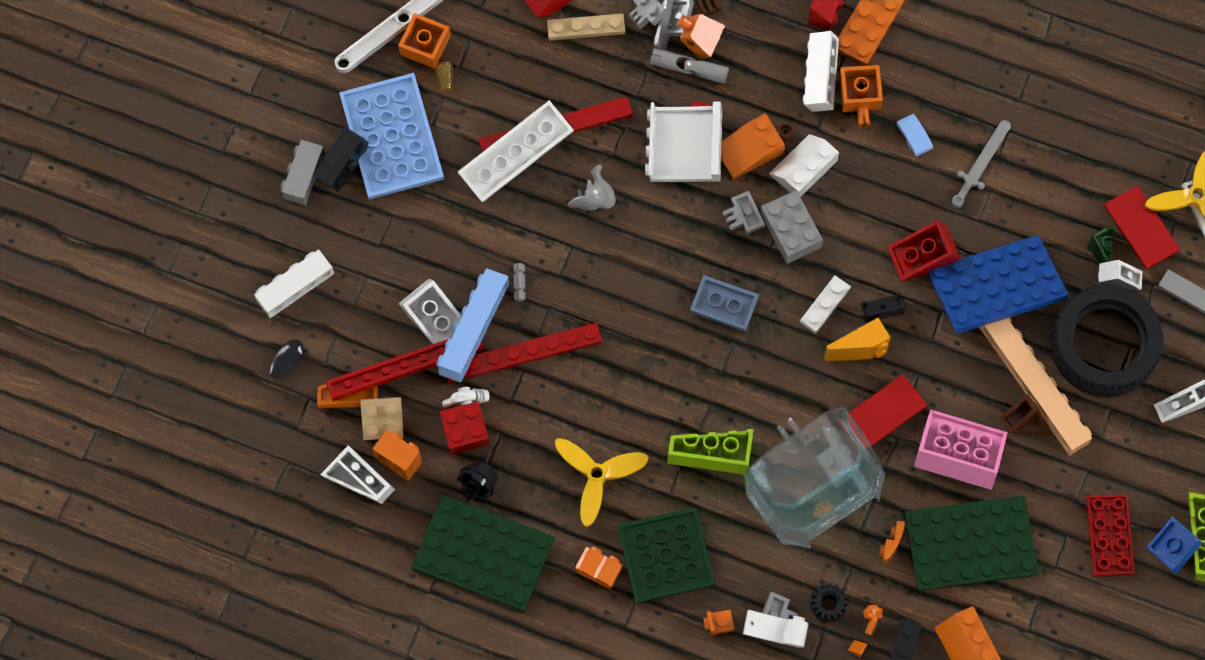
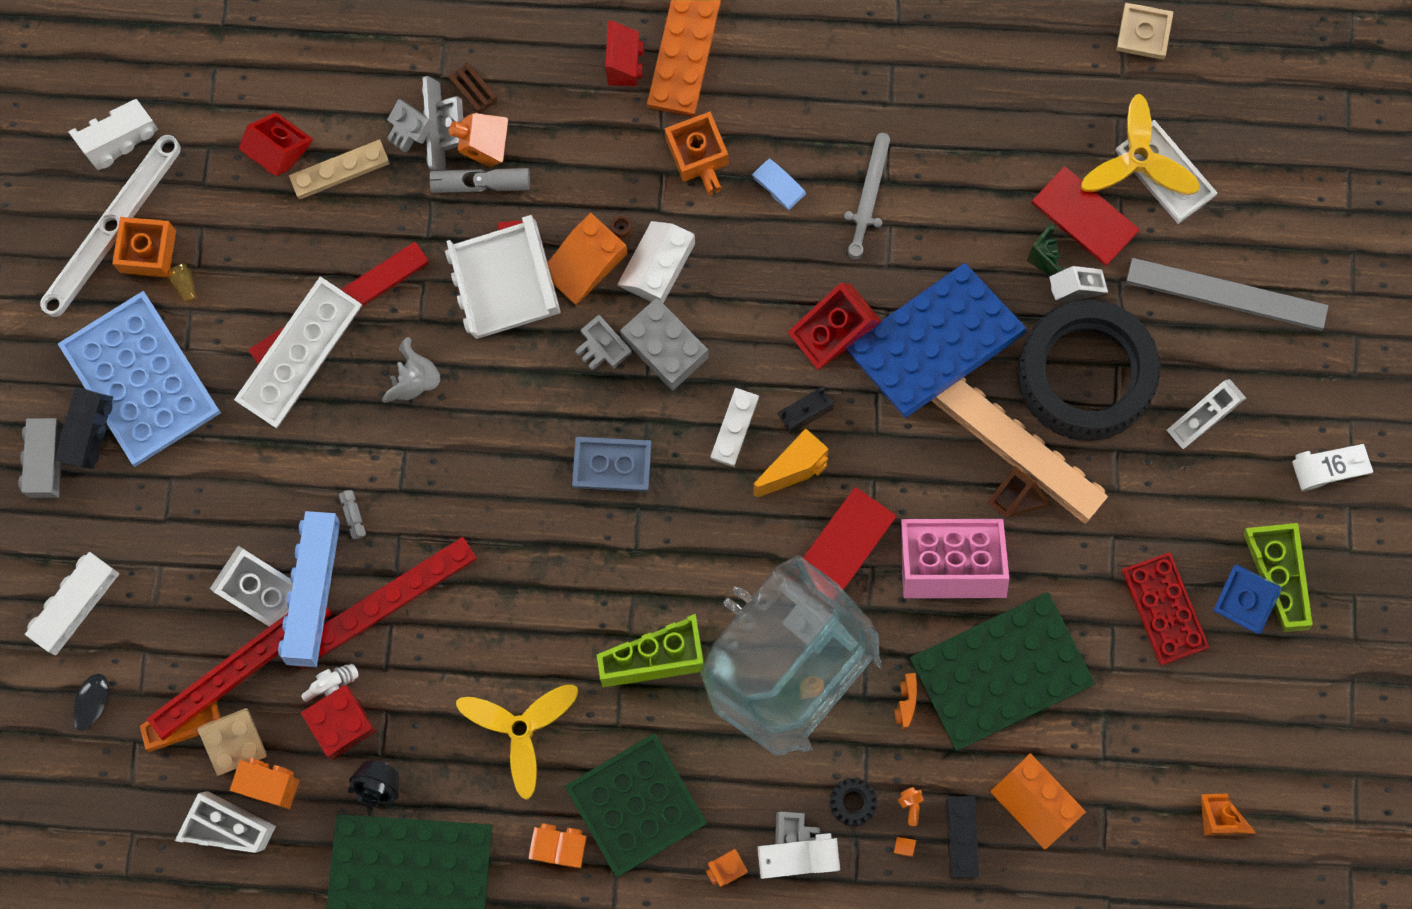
camera: 15 degrees left, 5 degrees up
white brick [803,31,839,112] -> none

